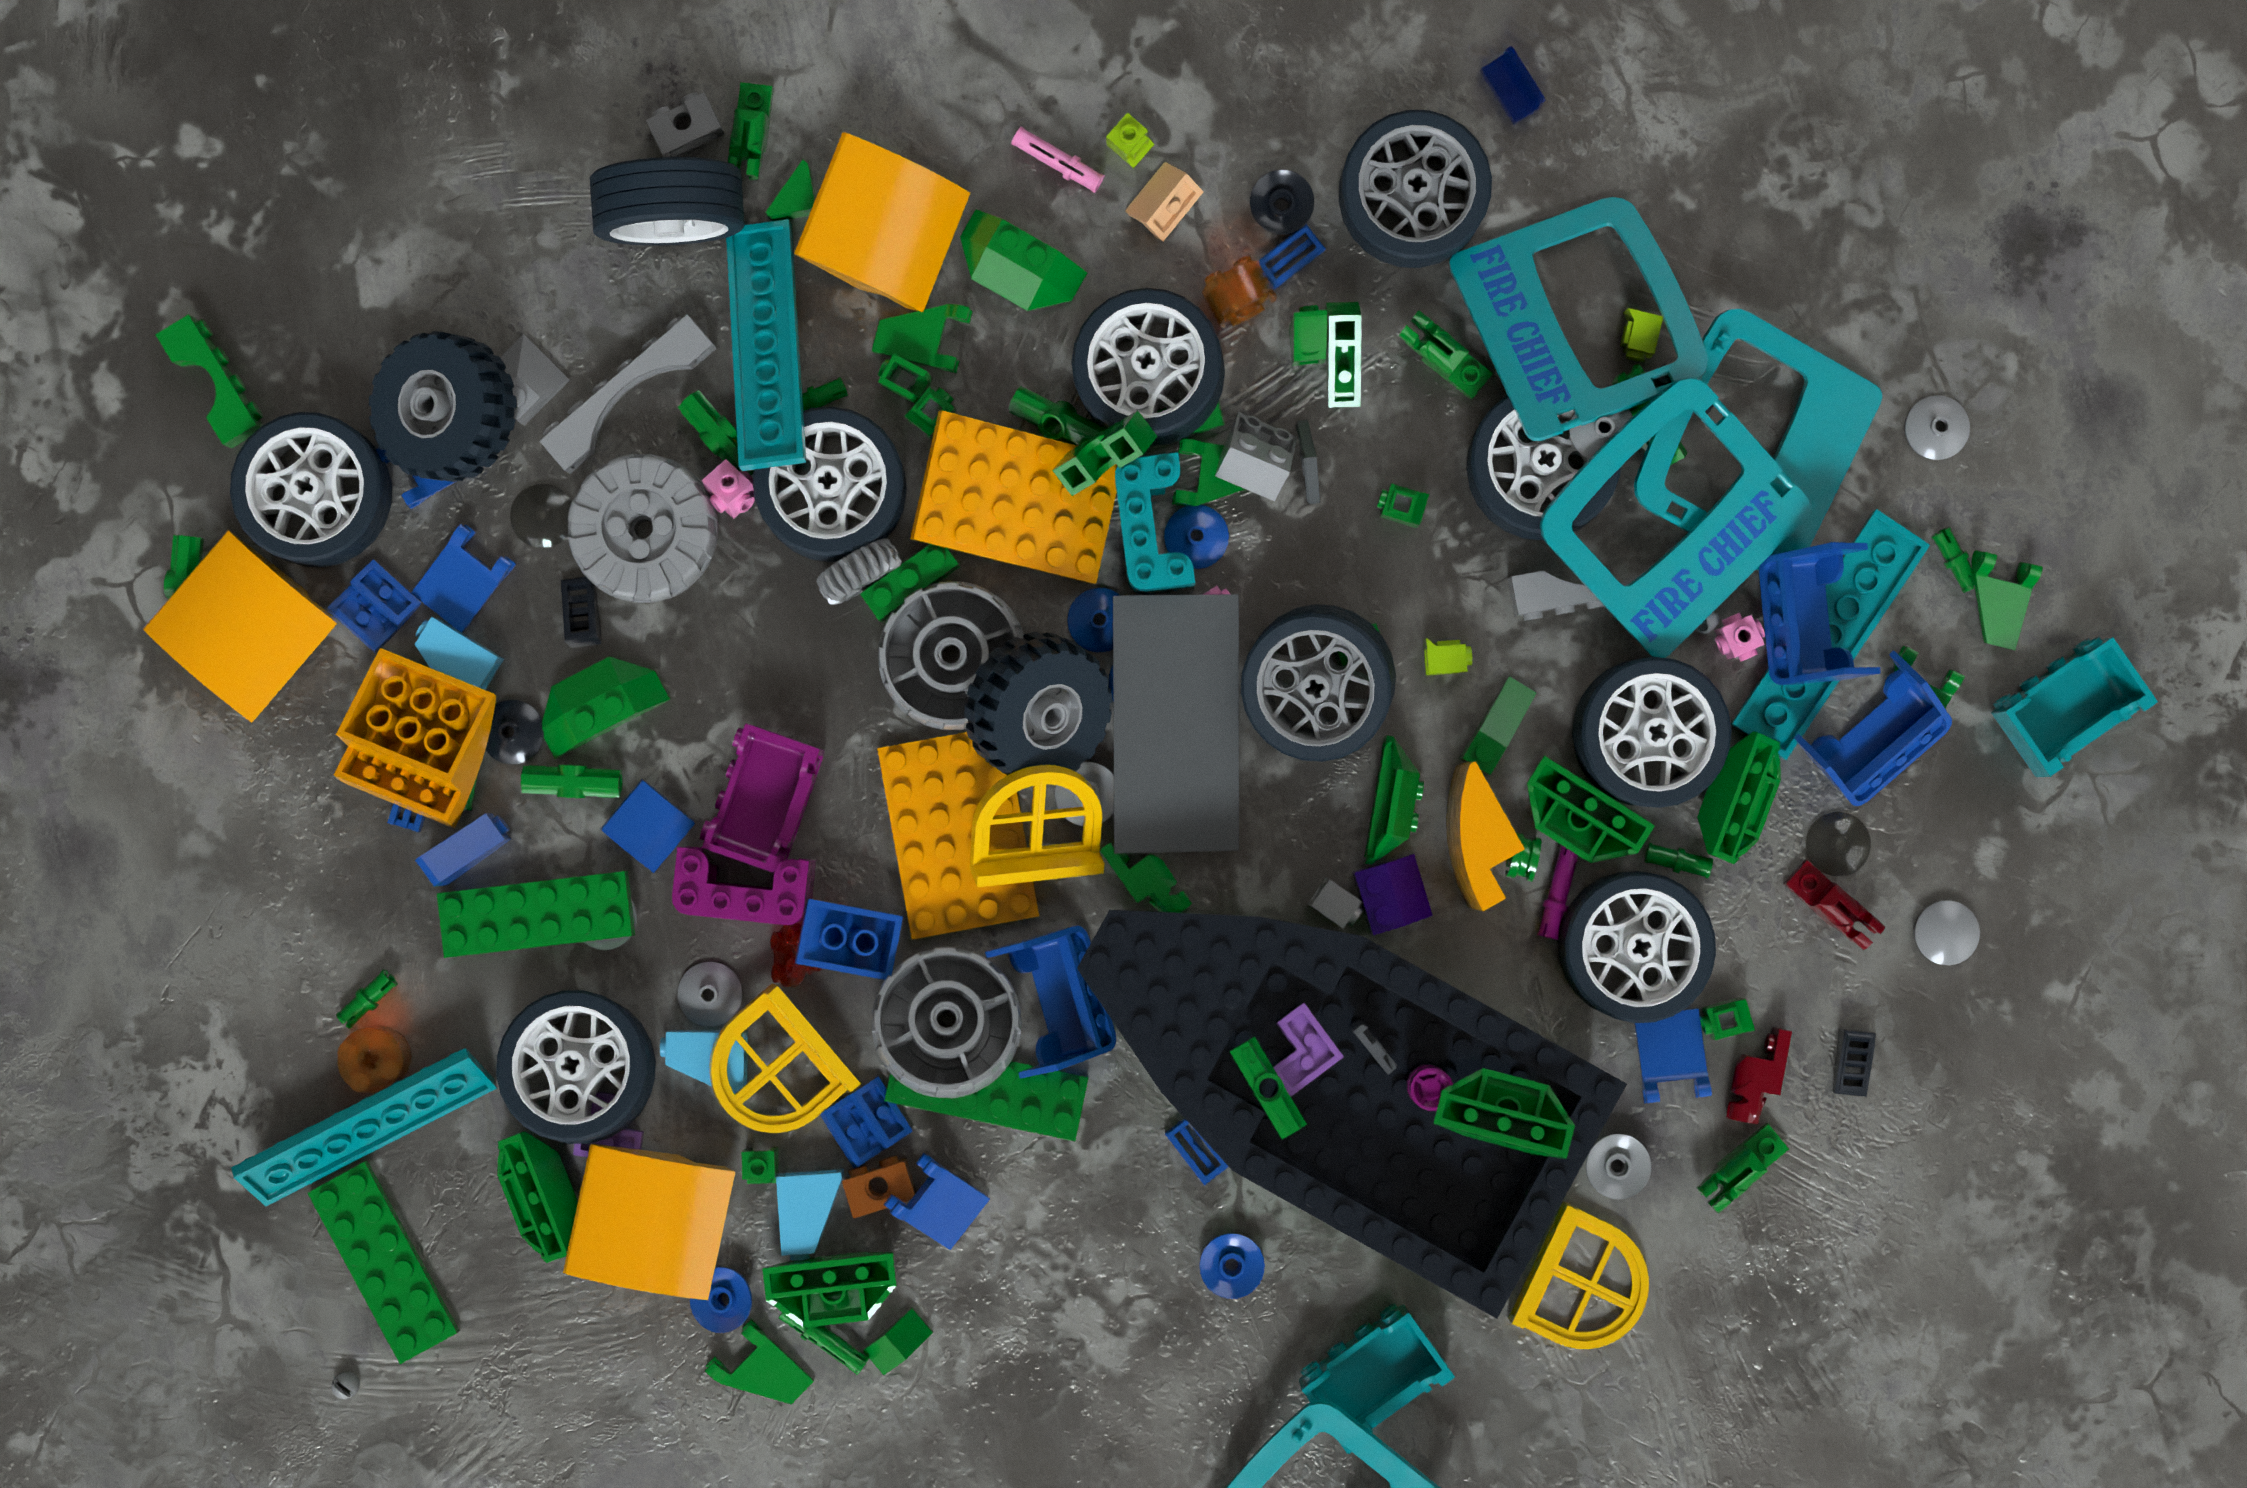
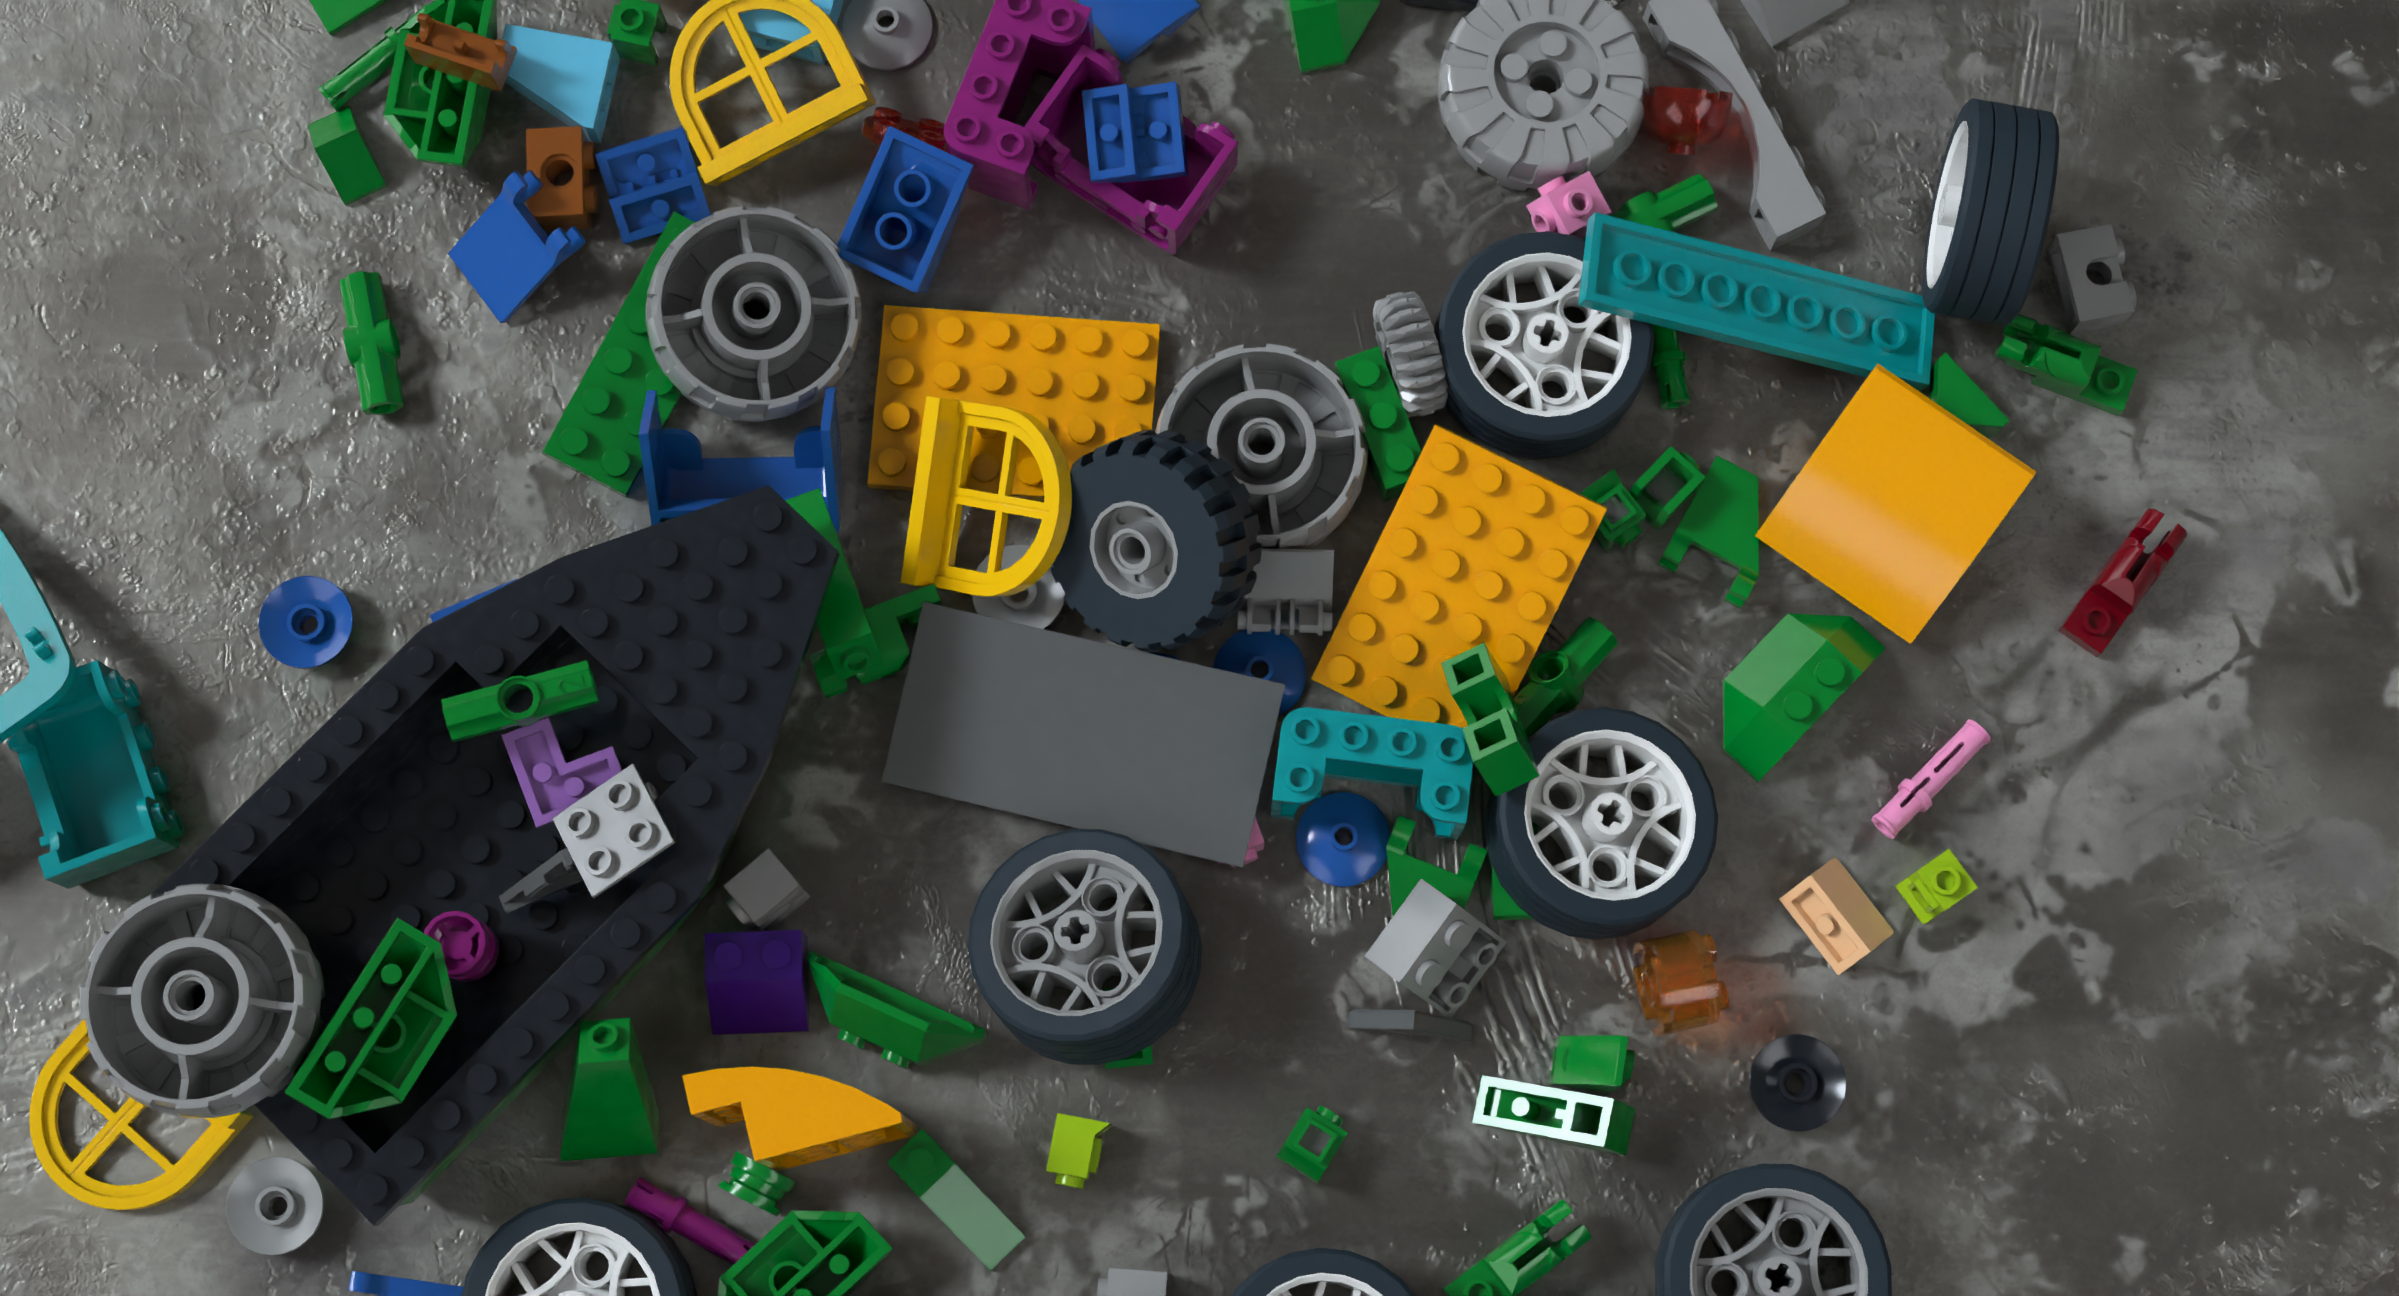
camera: 105 degrees right, 10 degrees down
blue tile [1255,224,1326,290] -> none
none -> light grey wheel [79,883,325,1118]
none -> green piece [339,271,405,416]
none -> dark orange hinge [404,13,518,92]
none -> light grey hinge [552,763,676,898]
none -> green slope [560,1017,659,1161]
none -> green slope [785,488,884,681]
none -> blue slope [1082,81,1189,183]
none -> light grey hinge [1237,549,1334,636]
none -> clear red cylinder [1642,86,1733,156]
none -> dark red plate [2058,508,2187,657]

